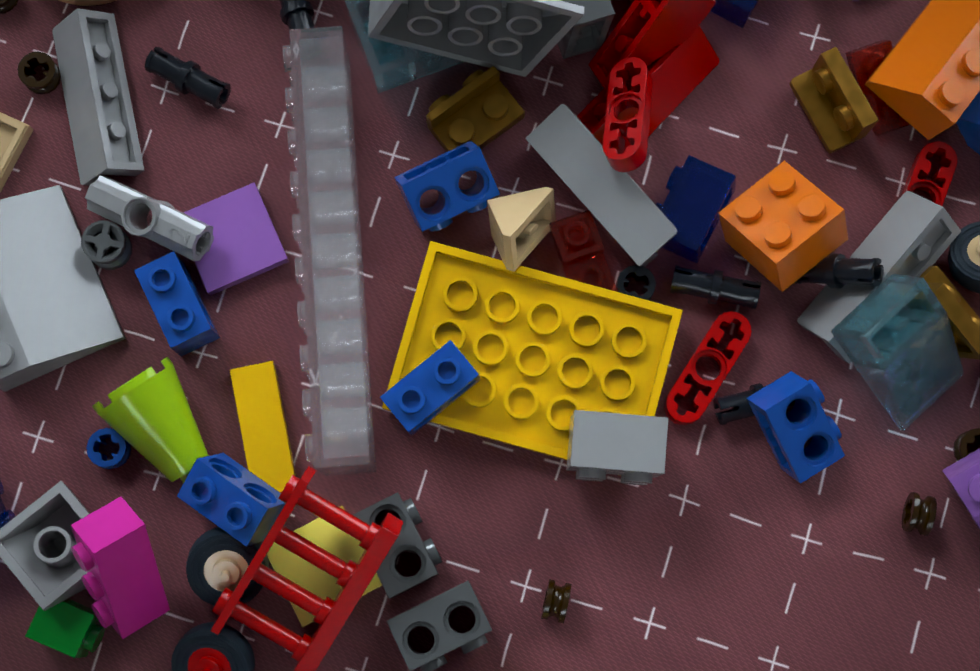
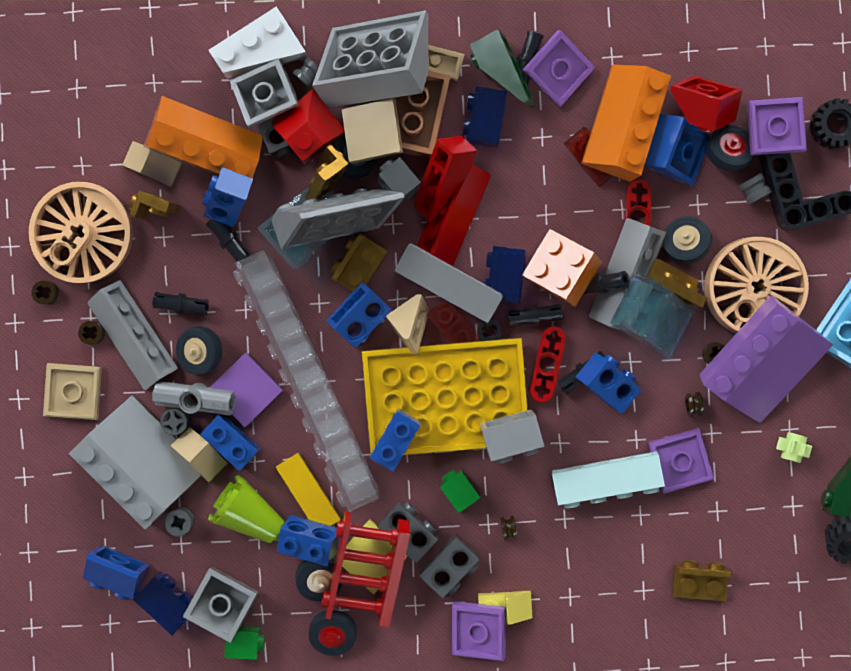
camera: 20 degrees left, 10 degrees up
dark pink brick [71,496,170,639] -> none
blue bush [86,428,131,469] -> none
red beam [602,57,653,172] -> none
pearl gold bracket [790,47,879,153] -> none
none -> dark grey wheel [165,507,195,536]
none -> tan slope [170,427,227,482]
none -> black wheel [176,326,222,375]
none -> green brick [440,469,480,513]
none -> light aqua brick [552,451,665,508]
none -> medium lavender tile [647,428,714,494]

